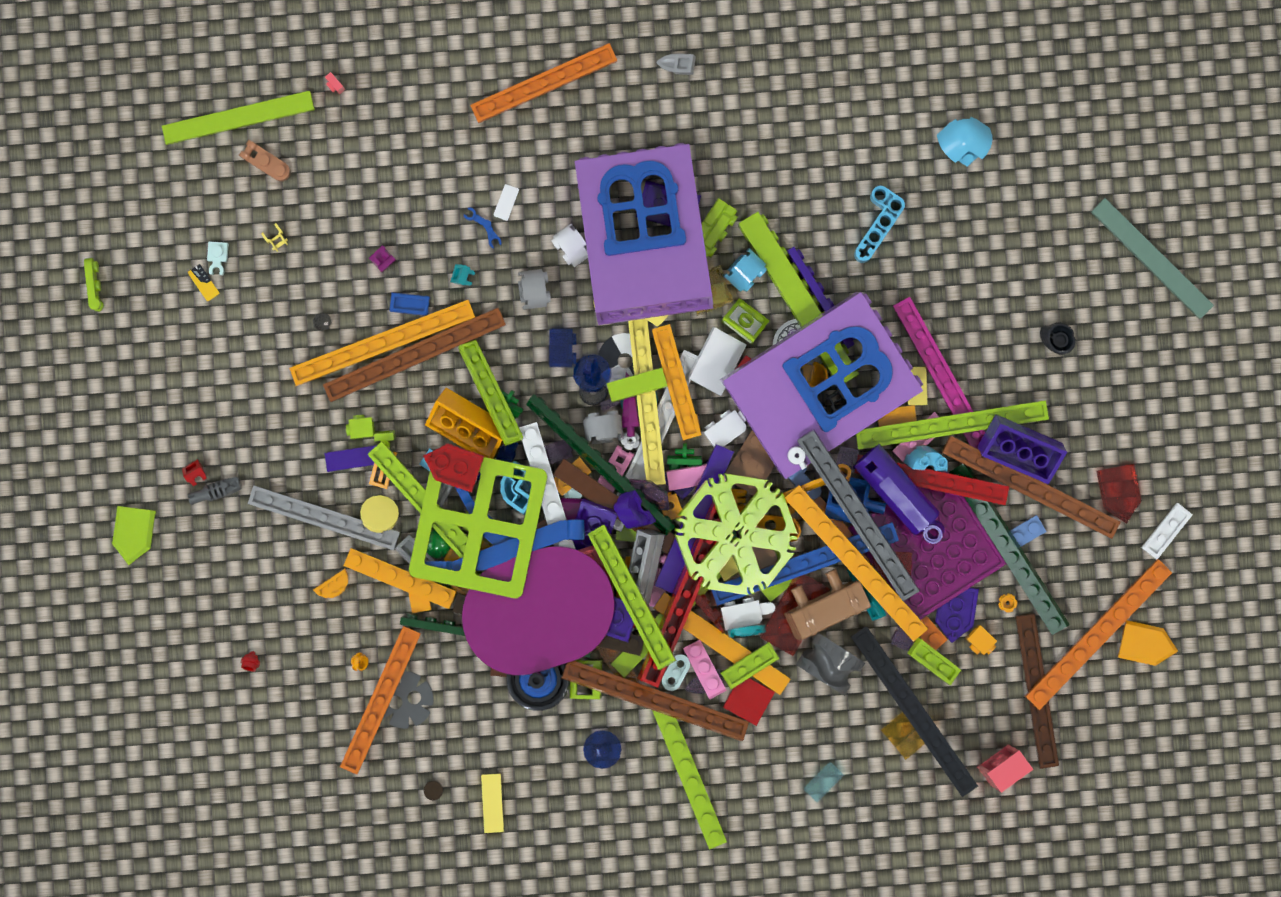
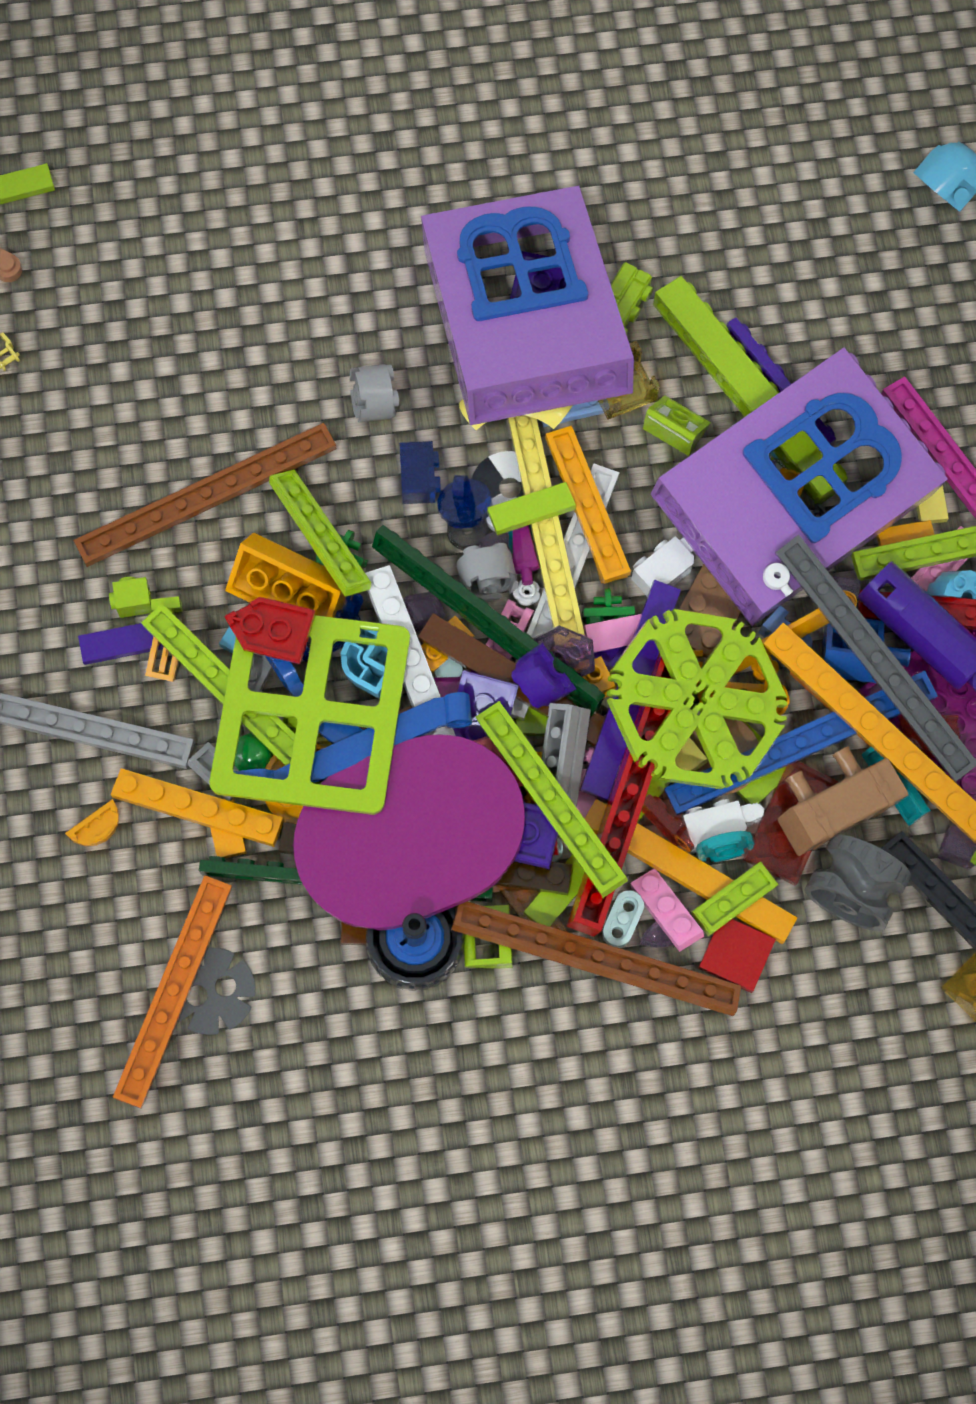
camera: 10 degrees left, 15 degrees down
light orange plate [289,300,475,386] -> none
clear smoke tile [313,312,332,332] -> none
coral plate [325,72,345,94] -> none
light orange plate [351,652,369,671] -> none
light yellow tile [360,495,399,533] -> none
magenta tile [369,245,396,273] -> none
blue tile [390,293,430,316] -> none
dark brown tile [423,781,443,801] -> none
teal tile [450,264,475,286] -> none
blue piece [464,207,502,249] -> none
orange plate [470,43,617,123] -> none
light yellow tile [481,773,504,833] -> none
white sticker [494,184,519,221] -> none
white cylinder [551,224,588,267] -> none
clear blue tile [583,730,622,769] -> none
lime plate [652,710,727,850] -> none
light grey plate [656,54,696,75] -> none
white tile [687,327,746,396] -> none
medium azure brick [723,248,767,292] -> none
clear light blue tile [803,762,844,802] -> none
medium azure beam [854,186,905,263] -> none

